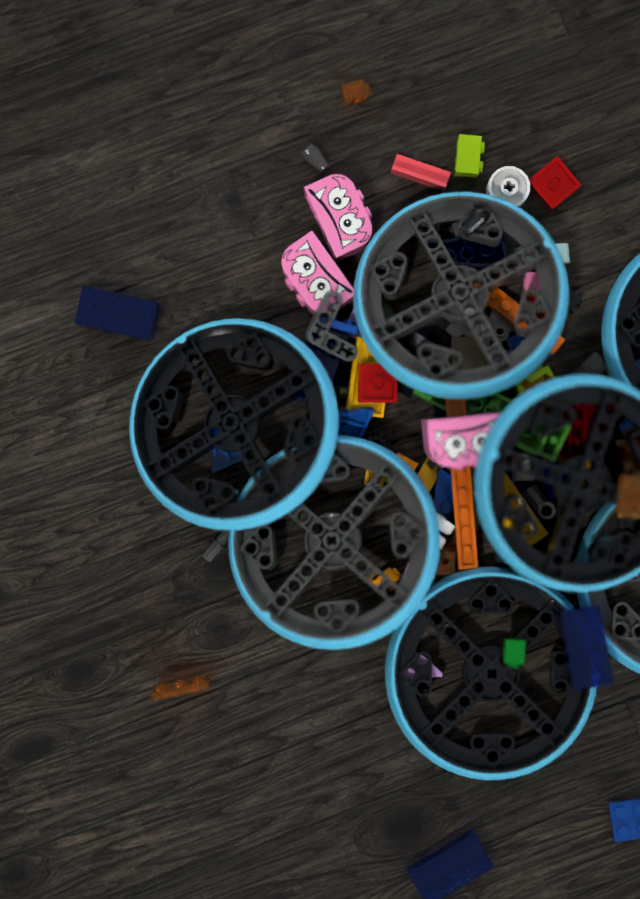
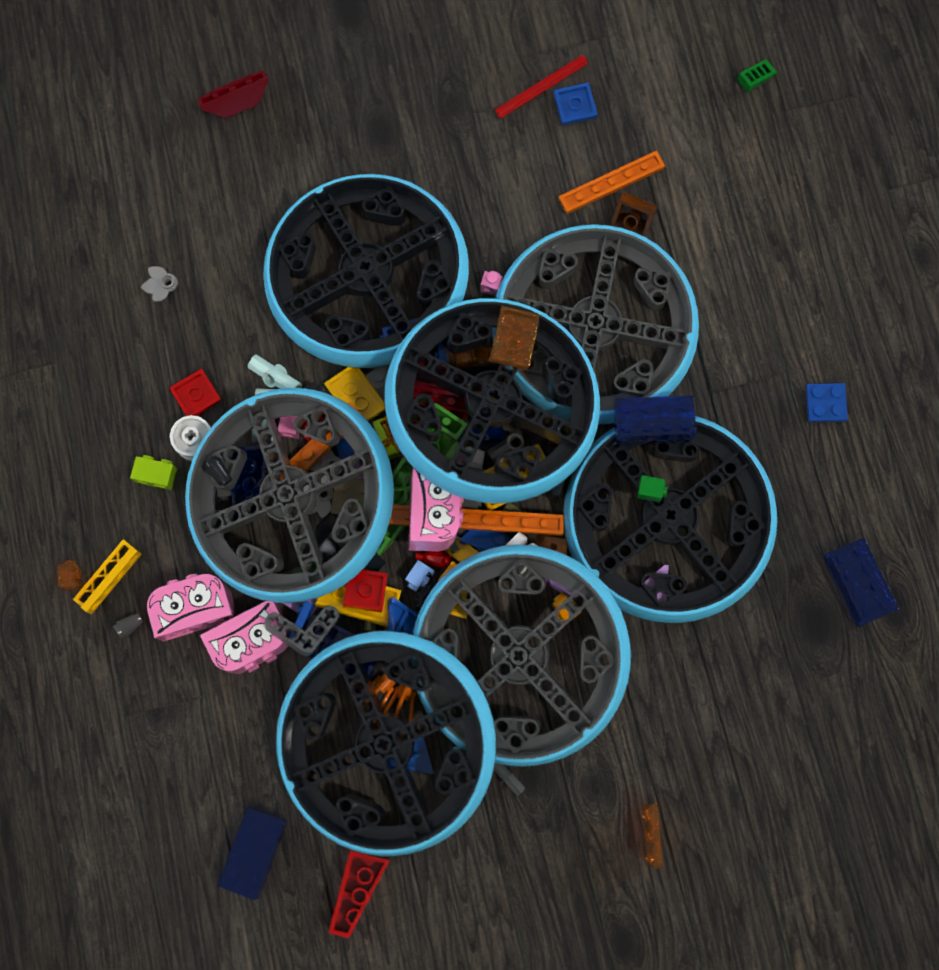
camera: 80 degrees left, 10 degrees down
coral panel [391,154,451,191] -> none
none -> yellow fence [73,539,142,614]
none -> light aqua piece [248,355,302,389]
none -> yellow plate [324,367,386,422]
none -> red wedge [328,849,390,938]
none -> orange plant [352,673,396,724]
none -> orange plant [384,684,417,722]
none -> light blue brick [405,560,435,592]
none -> red plant [416,550,452,569]

